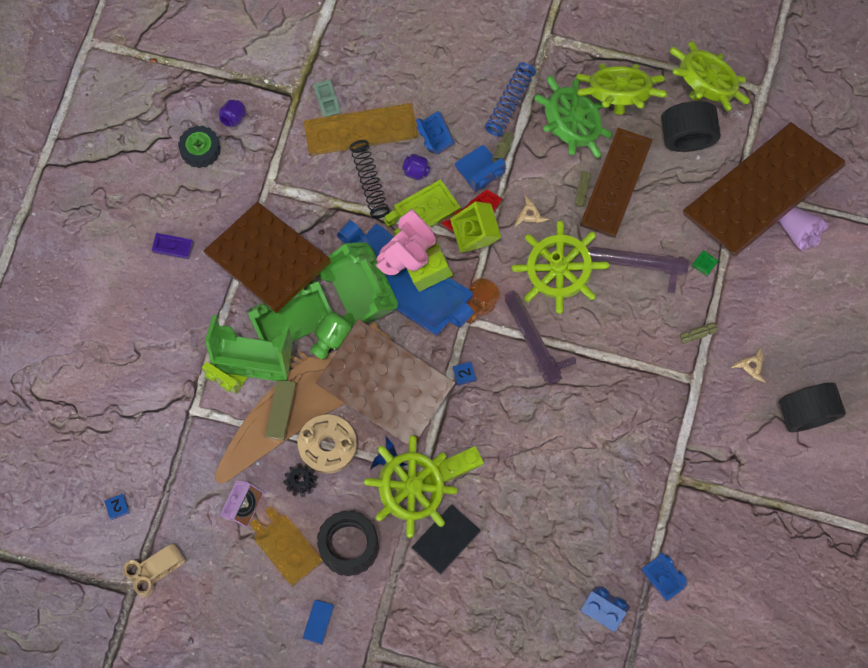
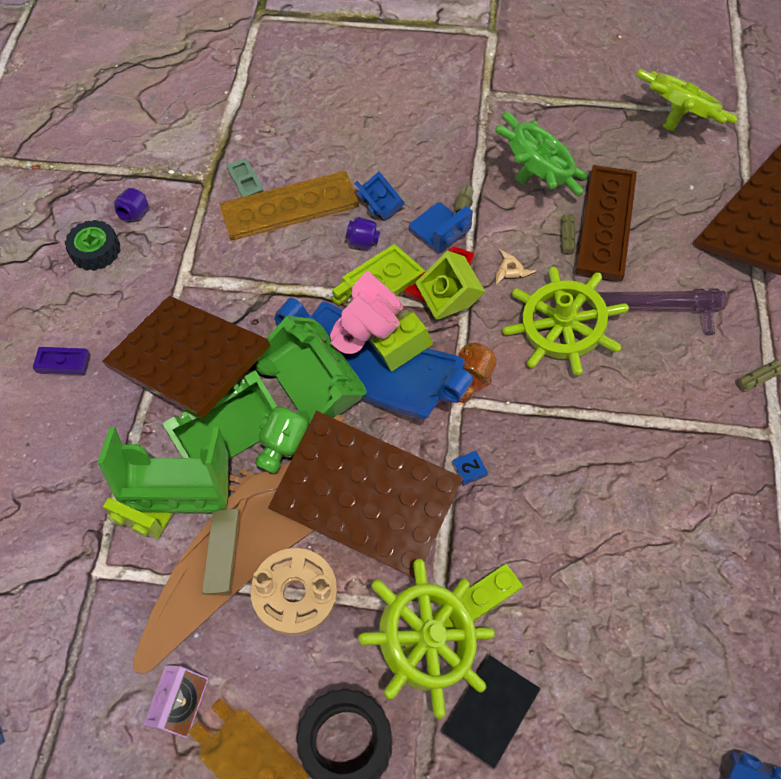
camera: 10 degrees left, 10 degrees down
black gear [283,463,317,497] -> none
black piece [349,140,390,219] -> none
clear blue piece [370,436,408,470] -> none
blue piece [485,62,536,137] -> none
clear purple cylinder [505,290,576,385] -> none
lime piece [576,63,667,115] -> none
black tyre [661,101,721,152] -> none
green tile [692,250,719,277] -> none

